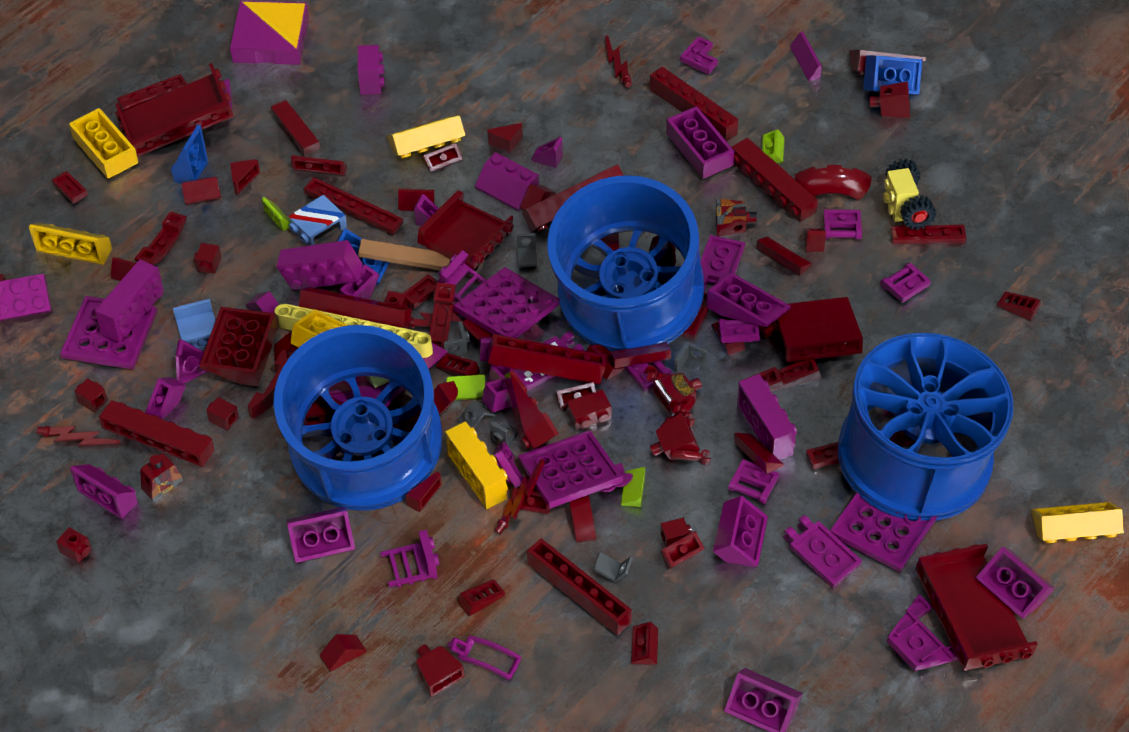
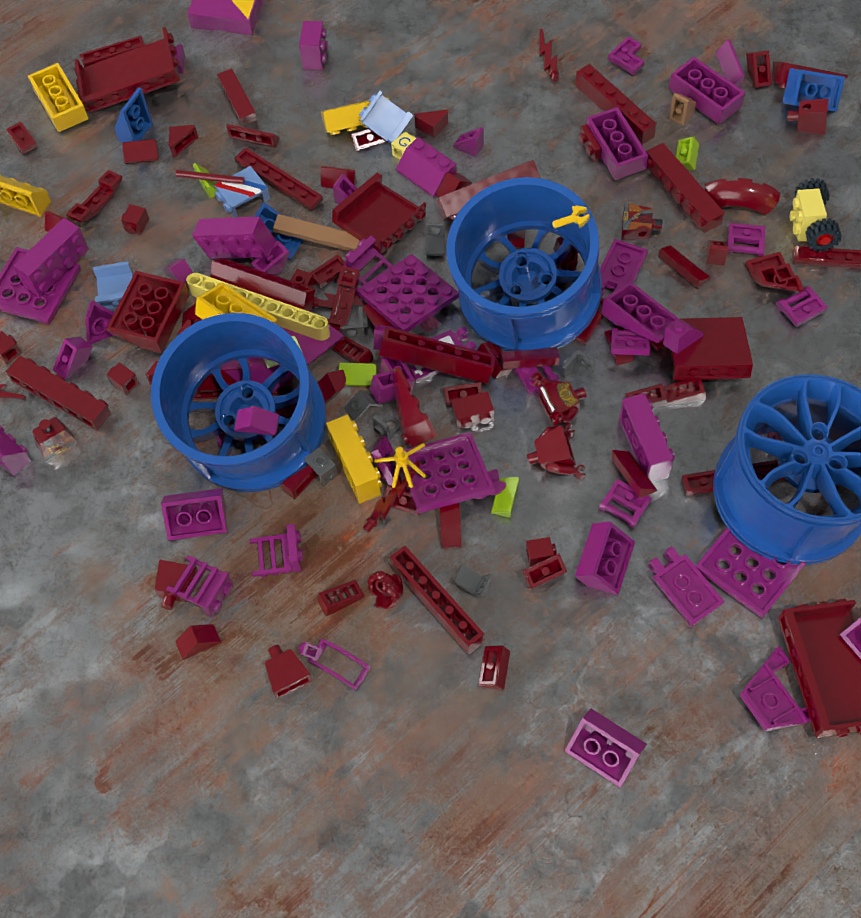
camera: 10 degrees right, 10 degrees up
none -> dark red torso [155,560,198,610]
none -> magenta plate [166,555,233,618]
none -> dark red bar [176,170,245,184]
none -> magenta slope [235,406,279,436]
none -> dark grey bracket [304,448,338,486]
none -> panel [359,91,413,144]
none -> dark red hair [367,571,404,609]
none -> yellow plant [374,443,426,488]
none -> light yellow brick [391,132,416,160]
none -> yellow bar [552,206,590,229]
none -> dark red plate [578,124,602,162]
none -> magenta slope [663,319,704,354]
none -> magenta brick [669,57,745,125]
none -> medium nougat slope [669,93,696,126]
none -> dark red slope [745,252,804,292]
none -> dark red slope [746,50,772,88]

